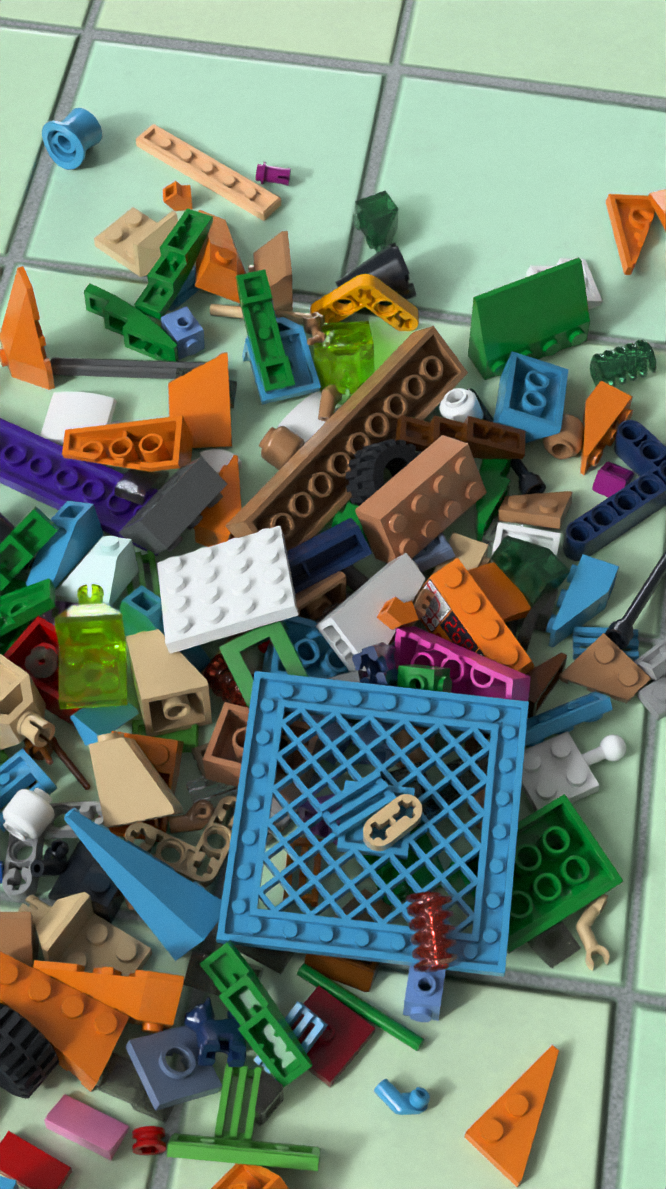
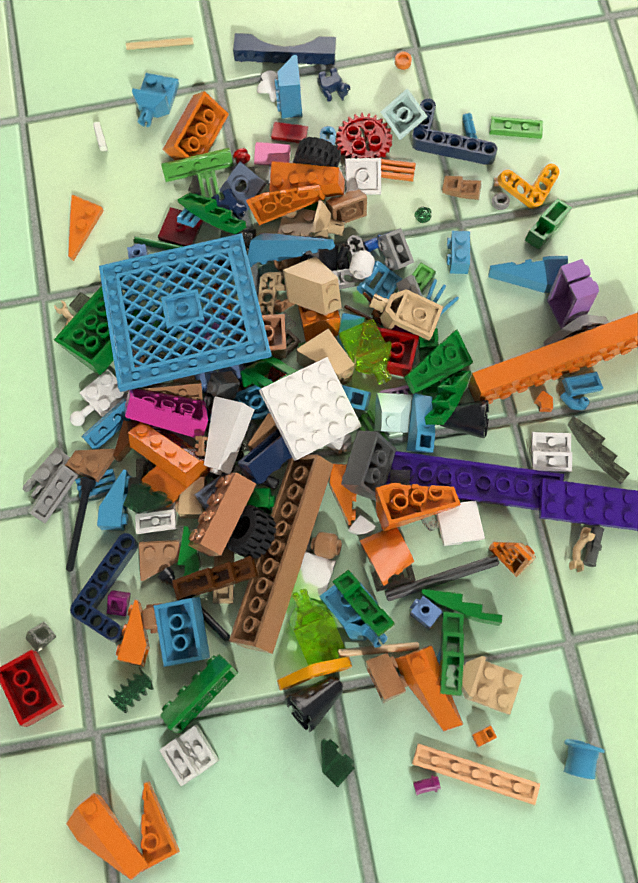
camera: 165 degrees right, 15 degrees up
clear smoke plate [25,646,58,678] -> none
medium nougat piece [303,312,326,345] -> none
medium nougat arm [318,384,342,421] -> none
dark azure tile [318,770,396,838] -> none
dark blue animal [352,642,398,687] -> none
tan beam [363,794,422,851] -> none
dark azure arm [374,1079,430,1115] -> none
orange piece [377,597,419,630] -> none
green brick [397,664,452,693] -> none
clear red piece [406,892,459,973] -> none
white head [439,388,483,423] -> none

